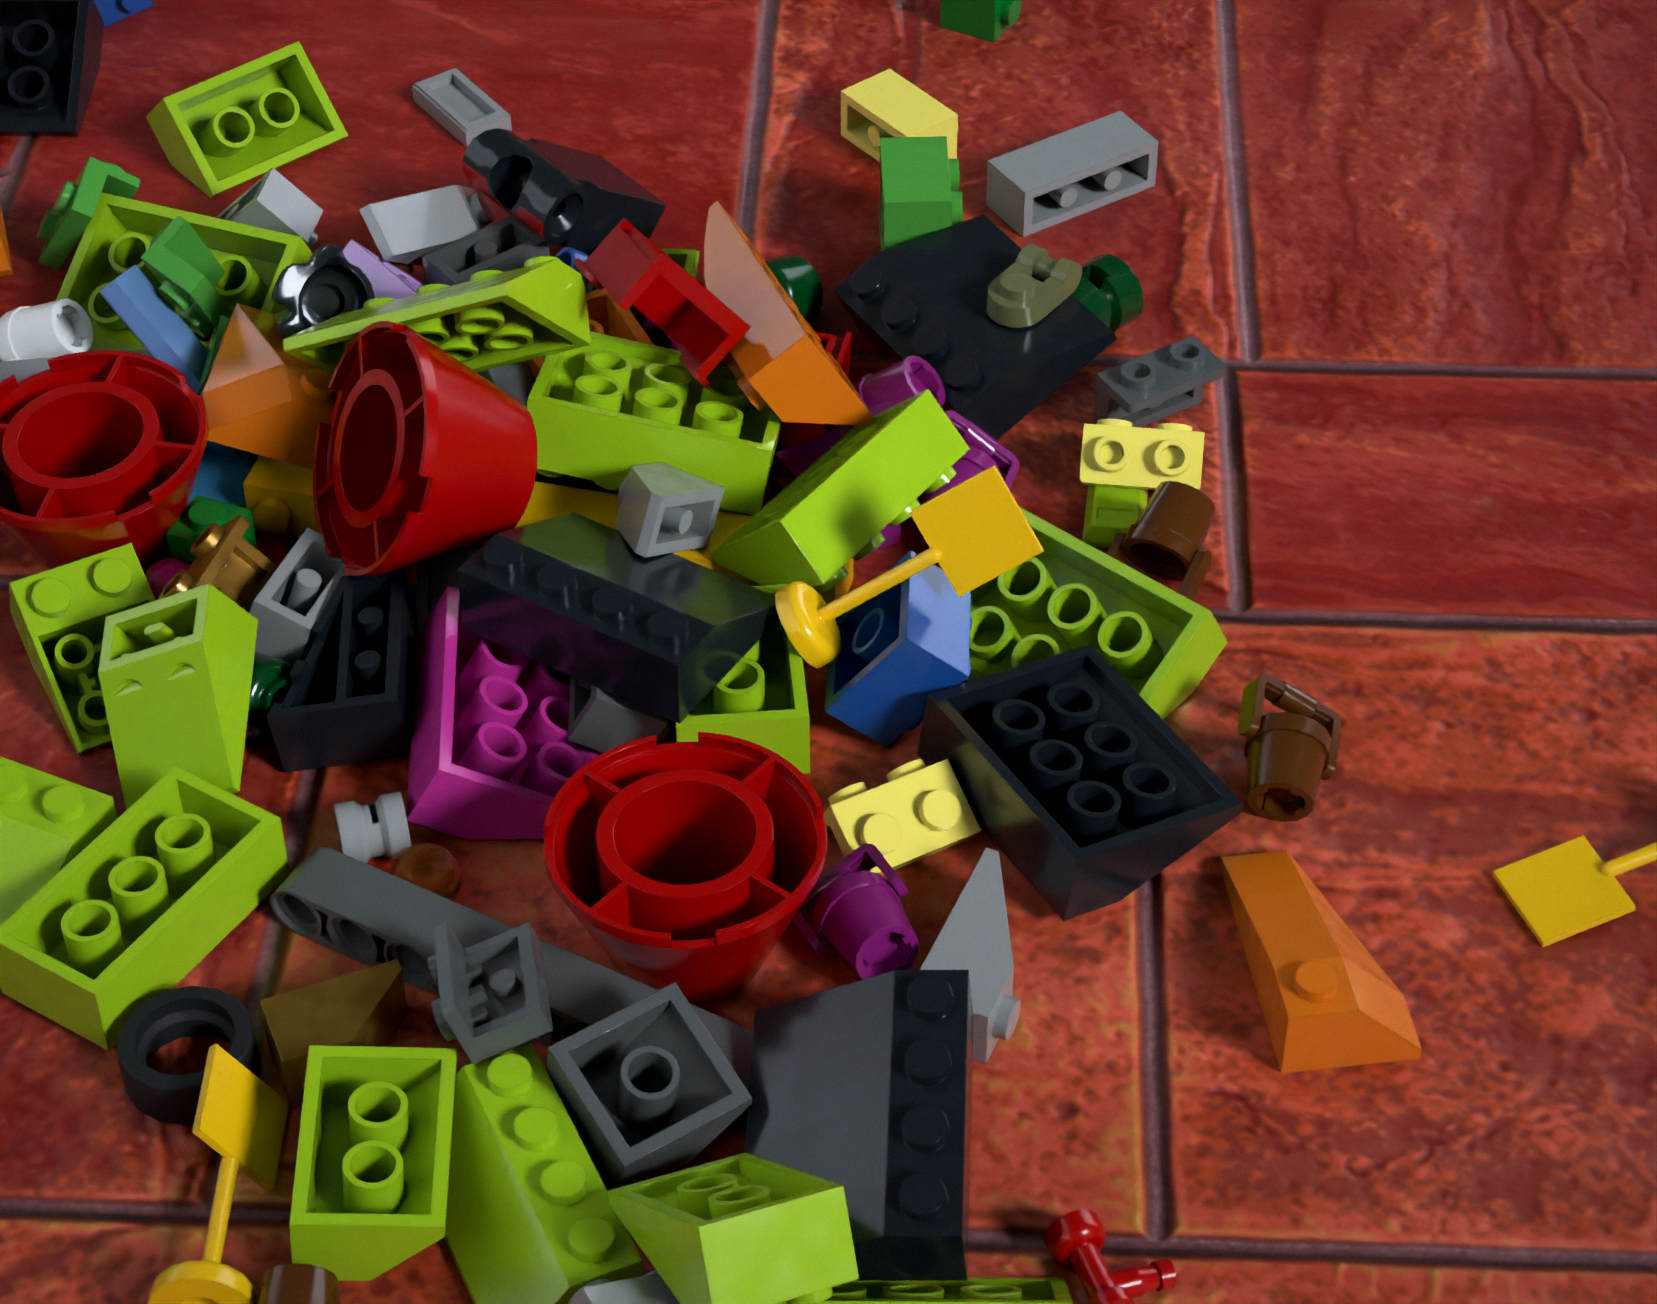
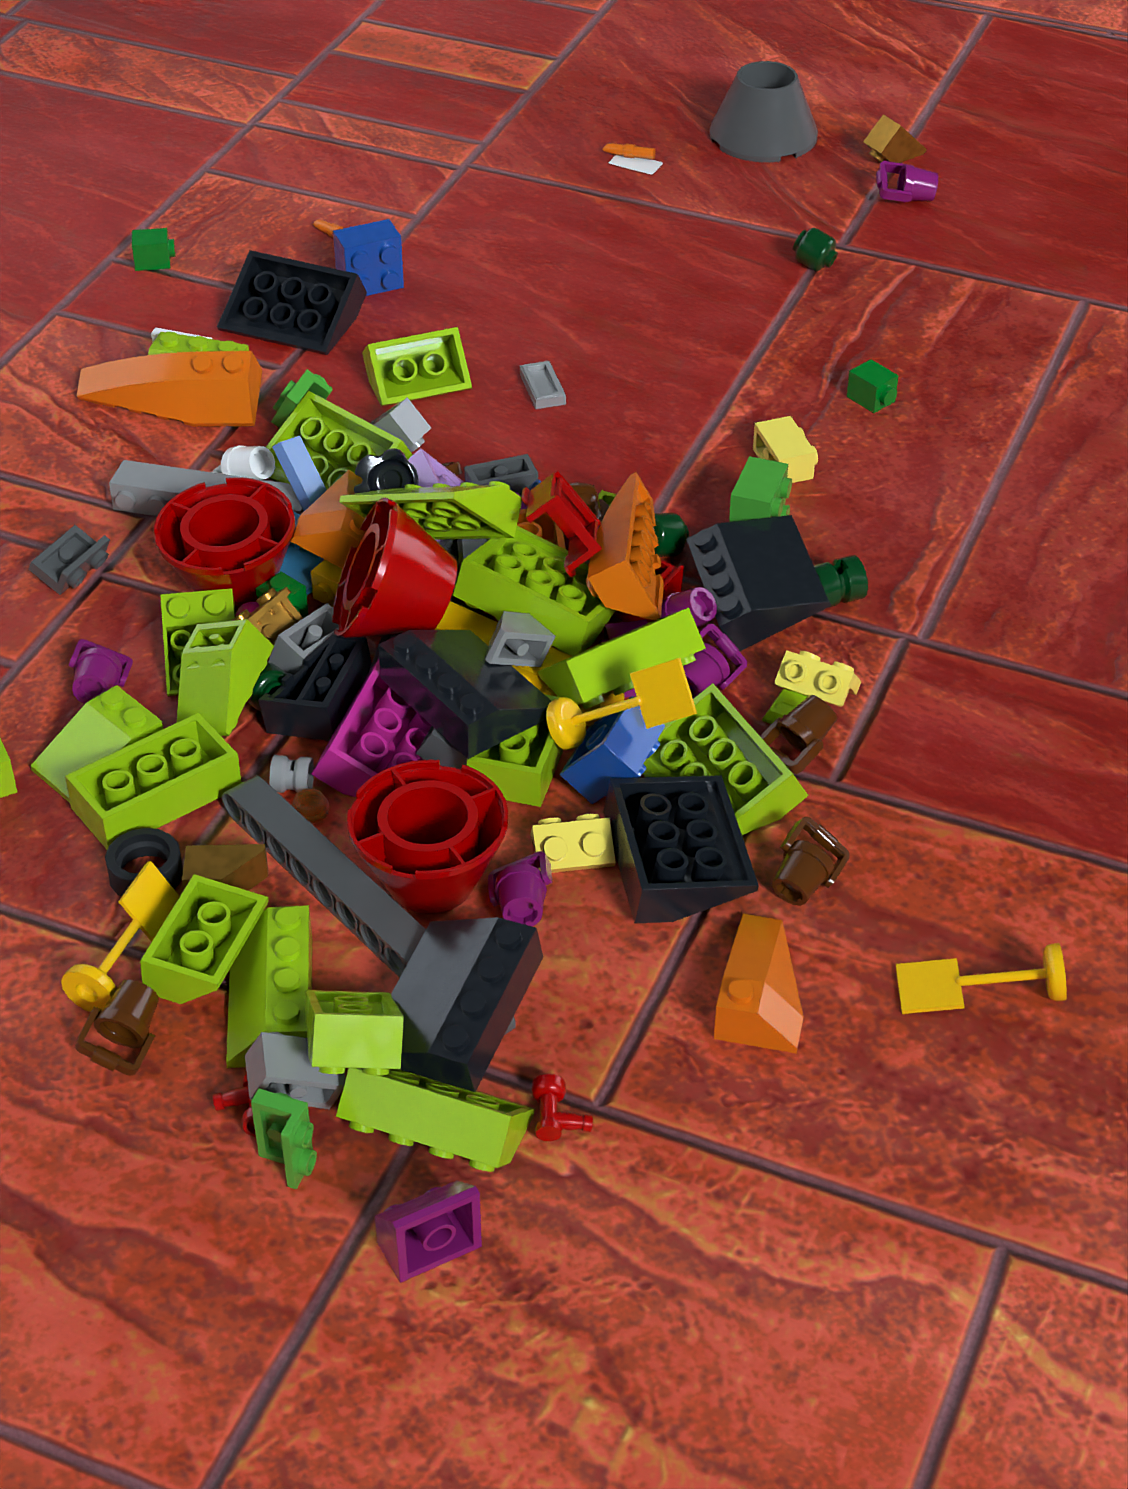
camera: 20 degrees right, 0 degrees up
bright green bracket [140,216,232,338] -> none
light grey slope [359,184,495,266] -> none
dark grey bracket [428,921,553,1064] -> none
black piece [462,128,667,256] -> none
dark grey slope [546,982,753,1190] -> none
light grey slope [920,847,1021,1064] -> none
light grey brick [986,110,1159,237] -> none
olive plate [986,243,1082,328] -> none
dark grey bracket [1093,336,1225,427] -> none

